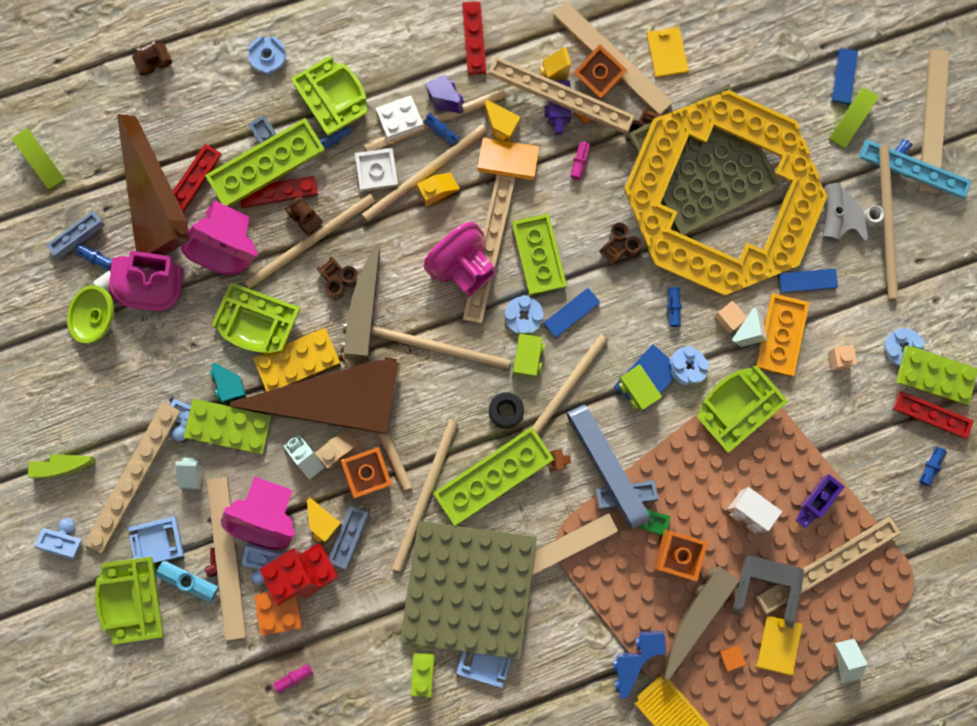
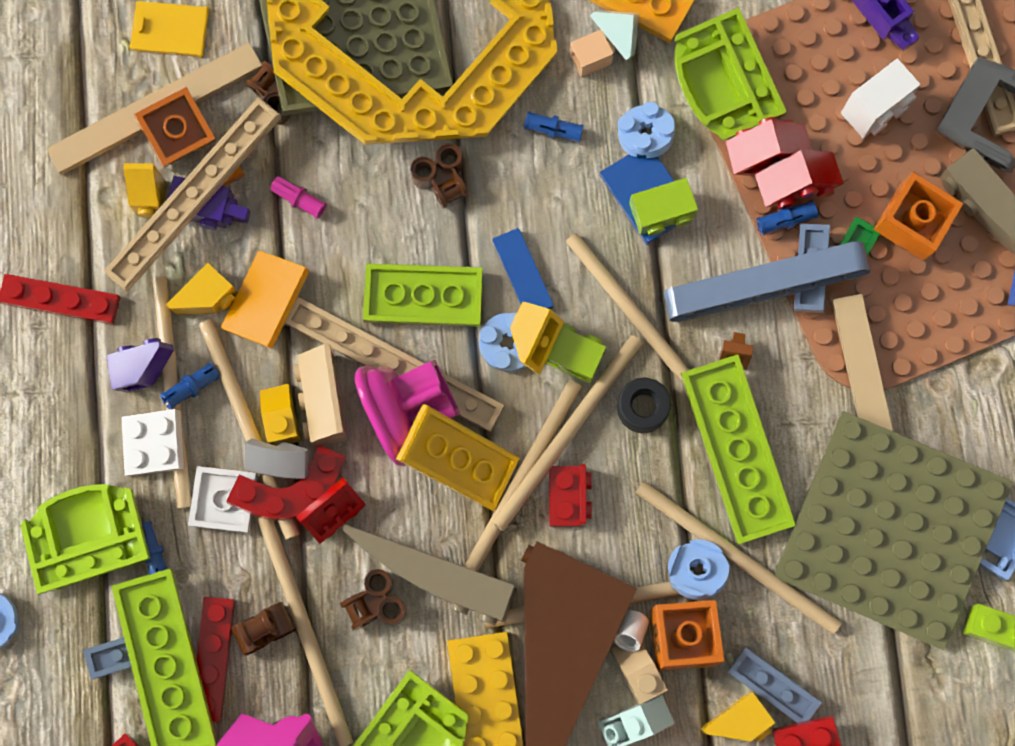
camera: 65 degrees left, 0 degrees up
none -> red plate [226,445,346,520]
none -> light grey slope [245,438,309,478]
none -> tan slope [294,344,349,447]
none -> red bracket [296,477,366,544]
none -> yellow tile [396,404,520,511]
none -> tan piece [492,335,643,531]
none -> yellow slope [510,302,565,374]
none -> red bracket [549,464,592,527]
none -> white beam [614,610,649,652]
none -> light blue plate [668,539,729,601]
none -> brick [725,117,812,176]
none -> brick [755,150,844,210]
none -> blue pin [756,200,818,236]

